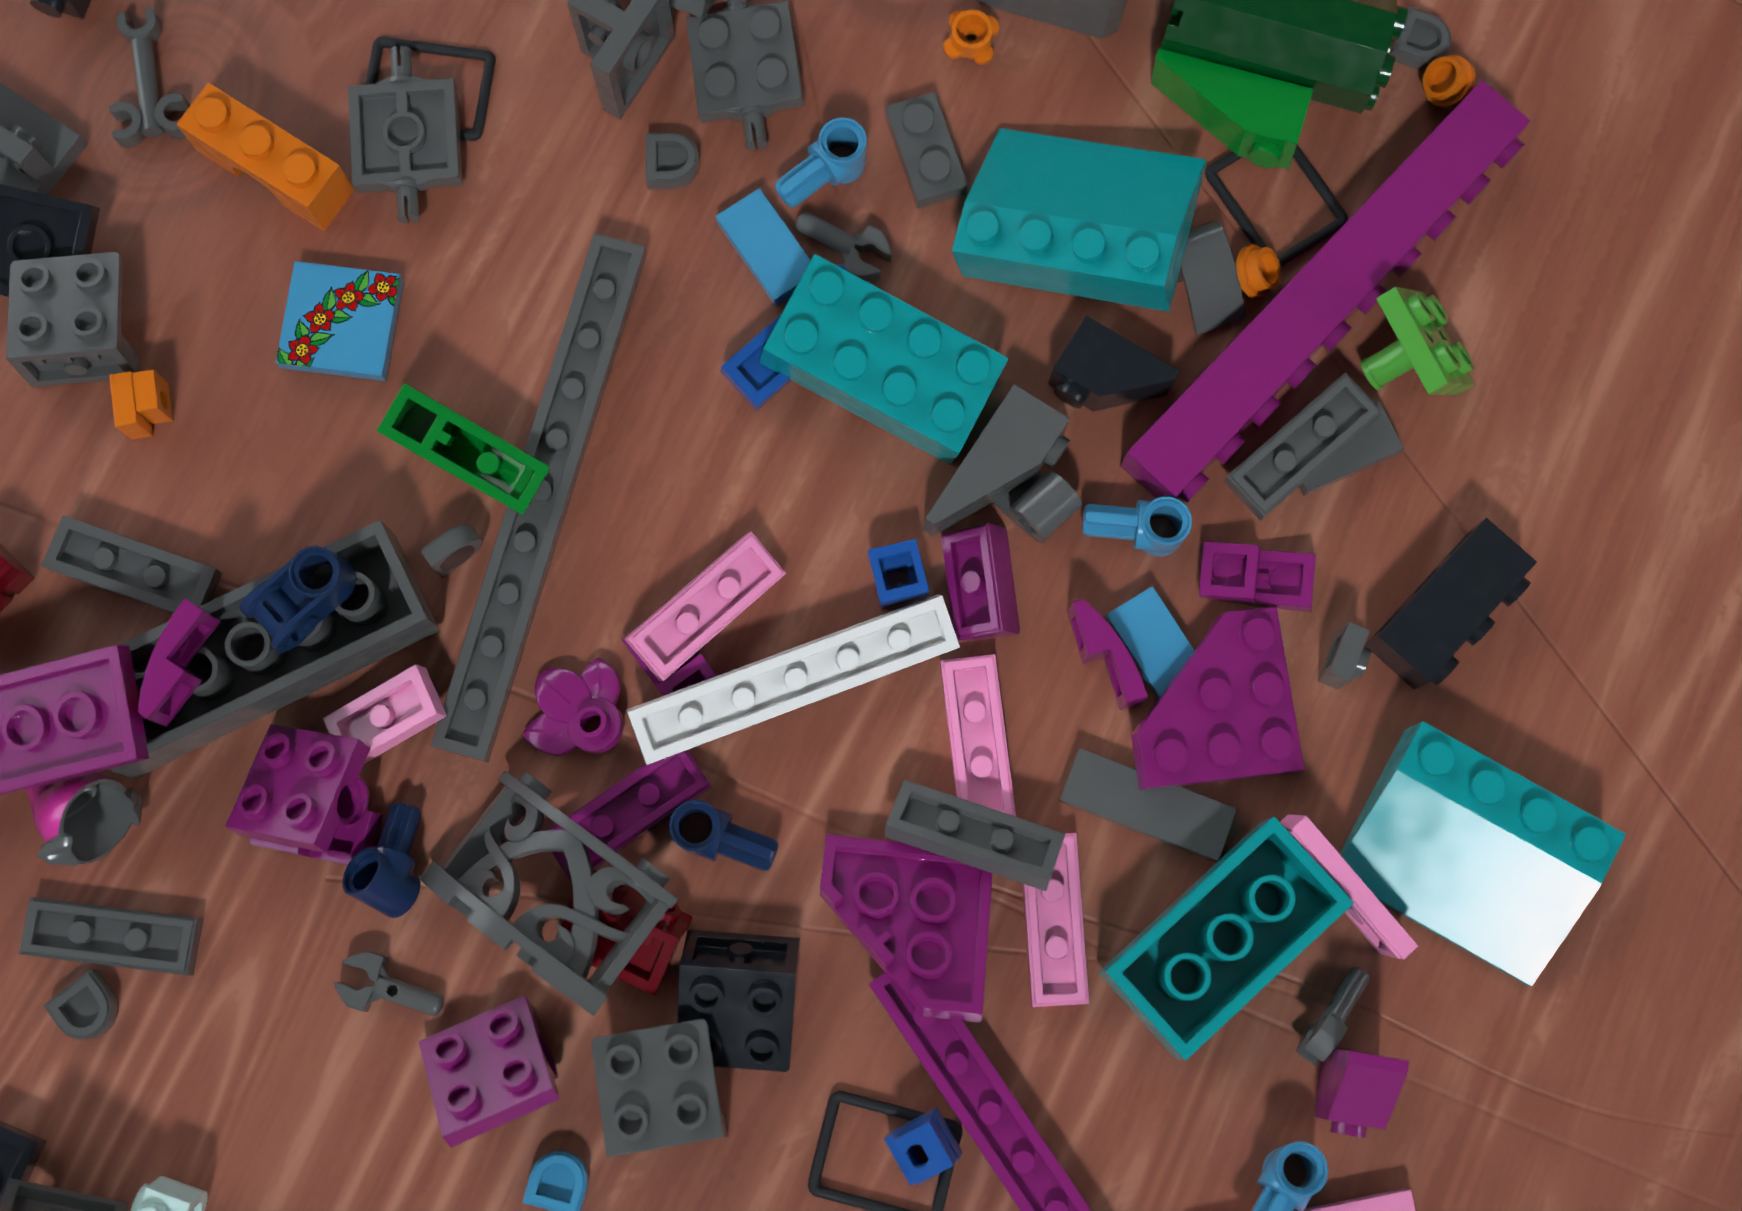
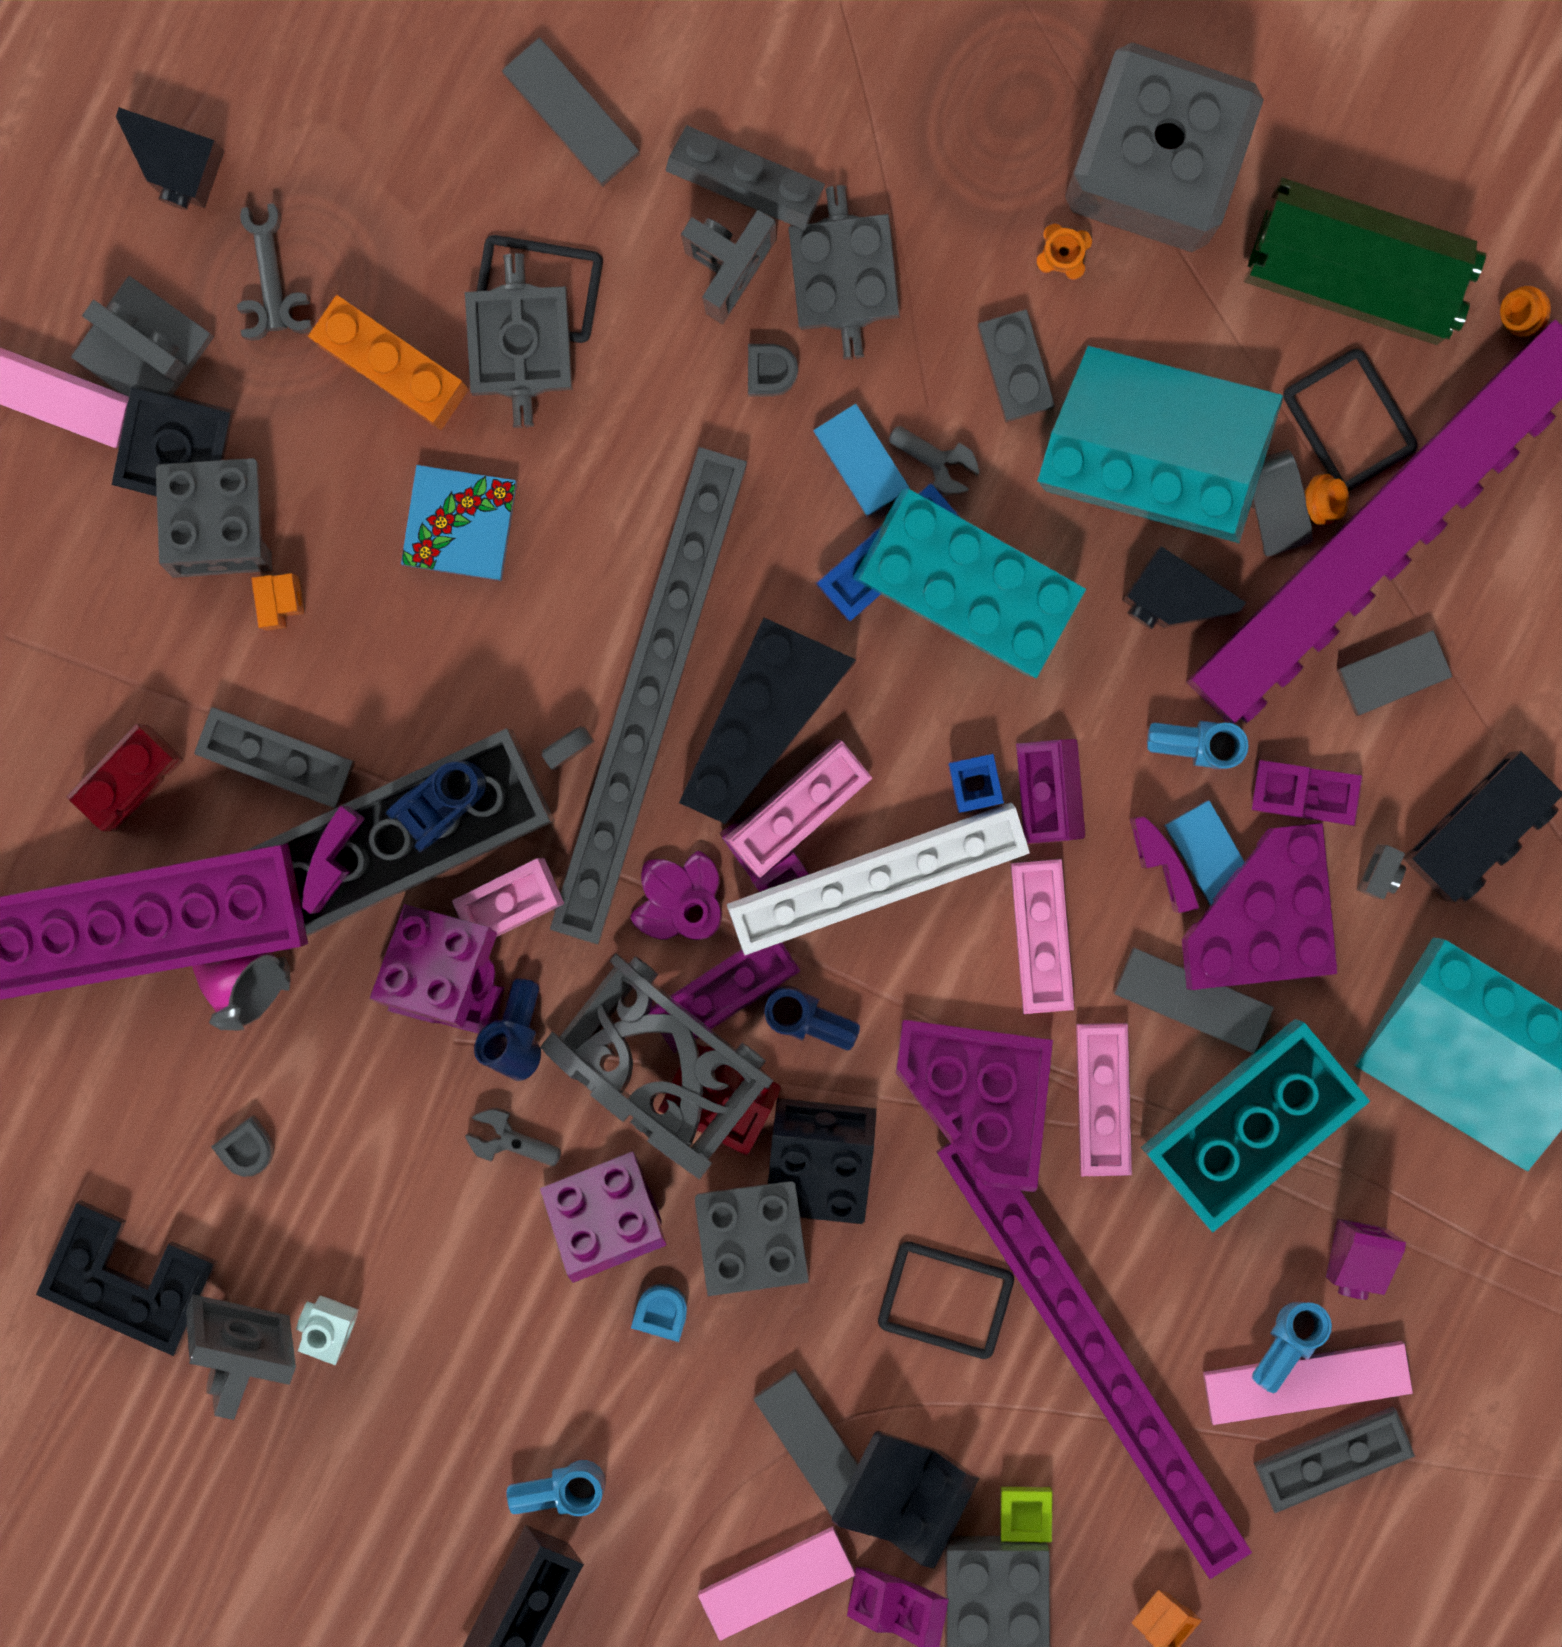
camera: 10 degrees right, 10 degrees up
dark grey tile [19,897,204,975] -> none
green slope [376,383,551,515] -> none
dark azure axle [775,118,867,208] -> none
dark grey plate [884,779,1065,891] -> none
blue piece [884,1107,963,1185] -> none
dark grey slope [923,384,1071,536] -> none
dark grey panel [993,470,1082,543] -> none
green slope [1151,48,1313,170] -> none
dark grey tile [1224,373,1383,521] -> none
bright pink tile [1280,814,1418,959] -> none
dark grey bar [1296,967,1370,1066] -> none
bright green plate [1360,287,1475,395] -> none
dark grey tile [1390,6,1451,70] -> none
none -> black wedge [679,617,856,824]

